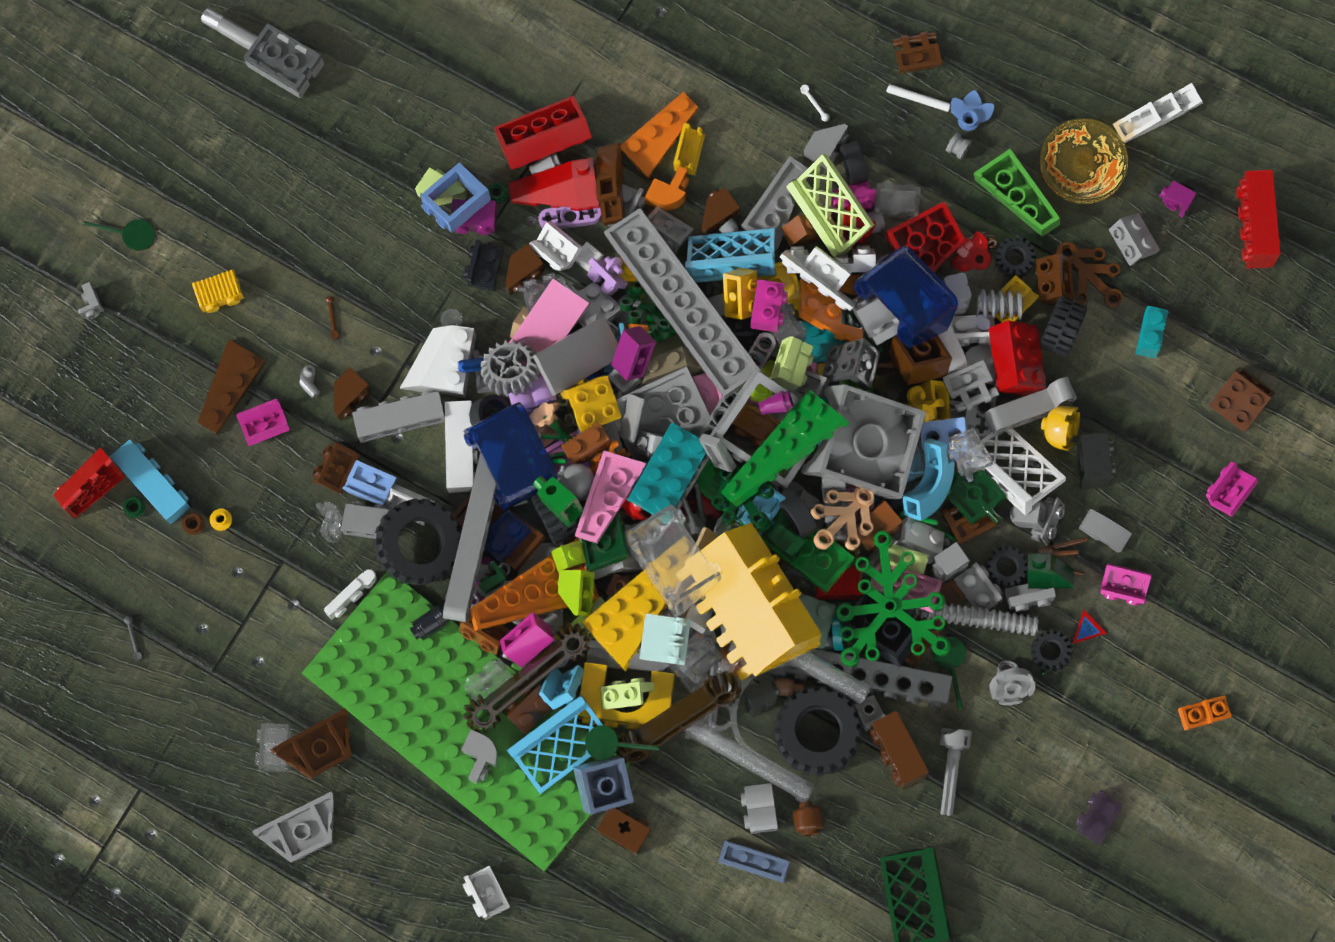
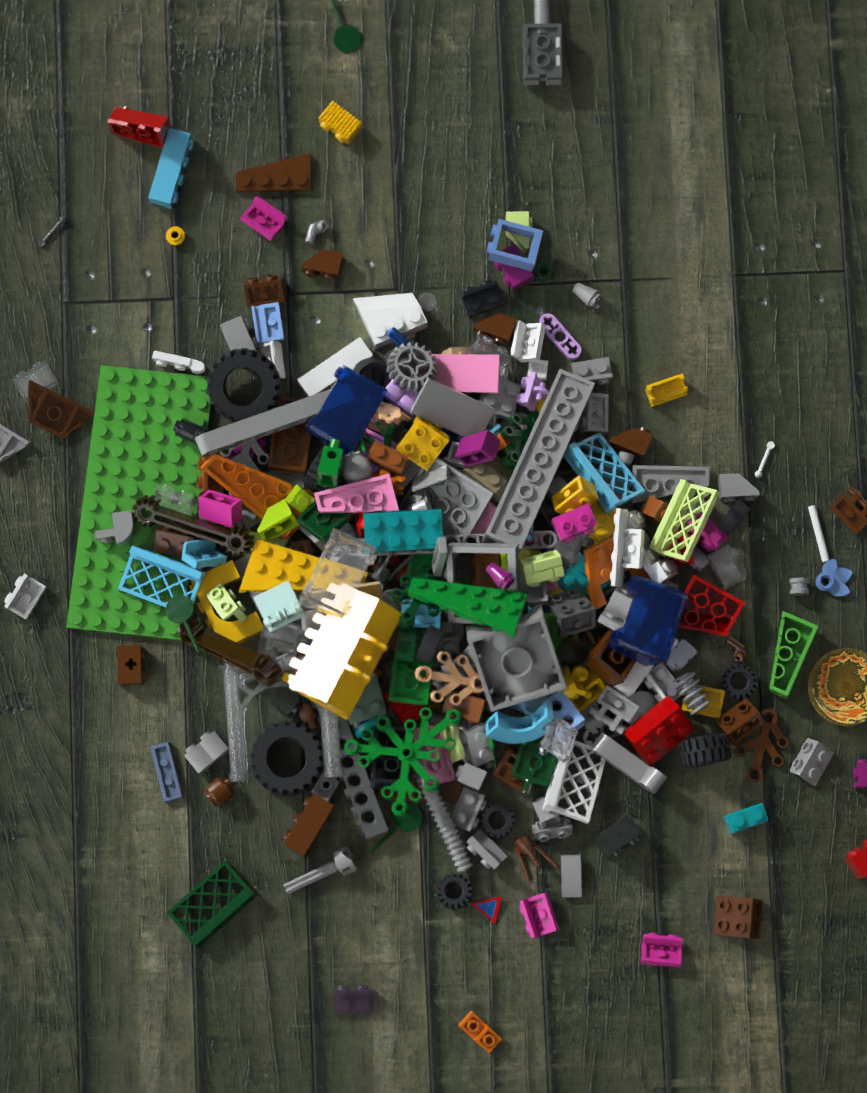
camera: 50 degrees right, 5 degrees up
light grey bracket [78,282,104,319] -> none
dark green plate [123,496,146,519] -> none
reddish brown plate [182,513,205,535] -> none
clear bracket [316,501,343,544] -> none
reddish brown hinge [325,296,339,340] -> none
light grey brick [352,390,445,443] -> none
dark green bracket [476,560,506,597] -> none
clear blue plate [484,509,532,564] -> none
red brick [493,96,592,170] -> none
red wedge [509,158,600,211] -> none
sand blue brick [573,755,634,814] -> none
reddish brown slope [596,142,625,226] -> none
orange wing [620,92,698,179] -> none
orange brick [645,166,689,211] -> none
red plate [950,231,991,272] -> none
light grey tile [989,660,1036,705] -> none
dark green slope [1028,554,1074,589] -> none
yellow cylinder [1041,405,1080,451] -> none

